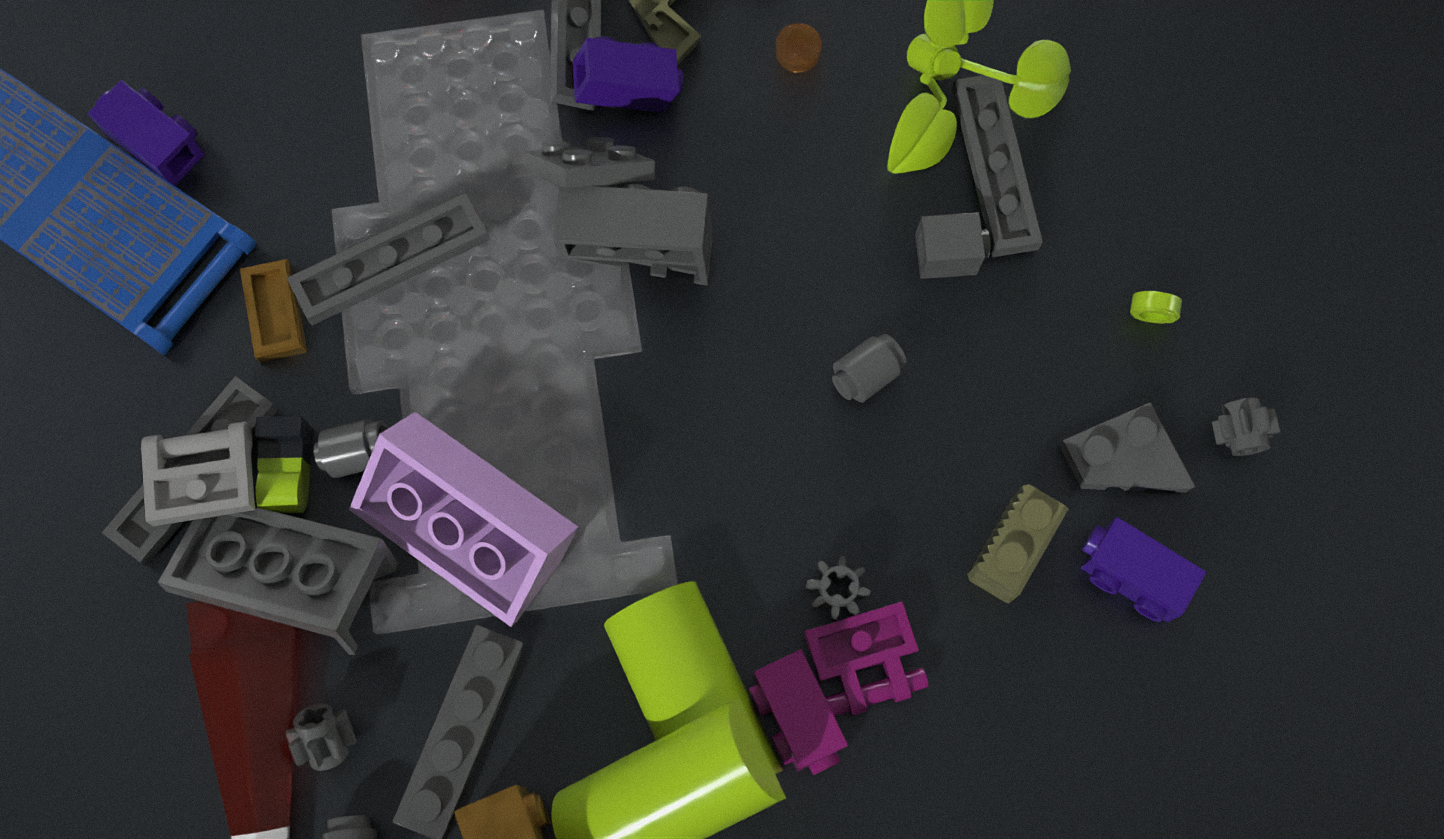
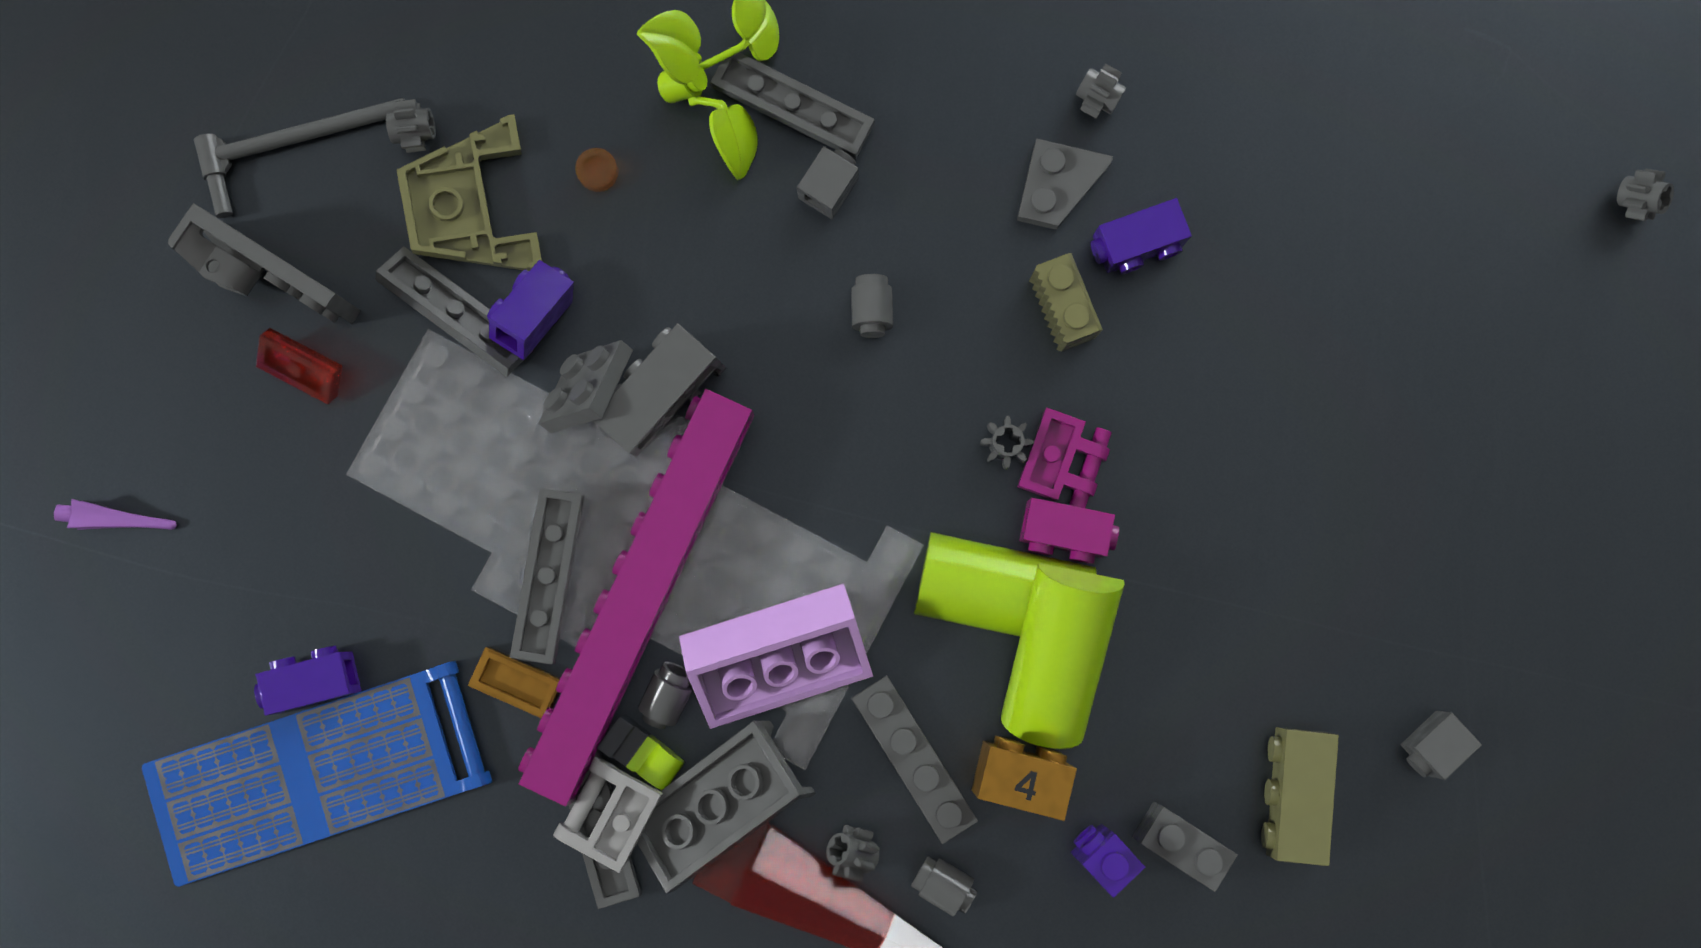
camera: 50 degrees left, 10 degrees up
lime tile [1130,291,1182,324] -> none
none -> magenta brick [518,388,755,807]

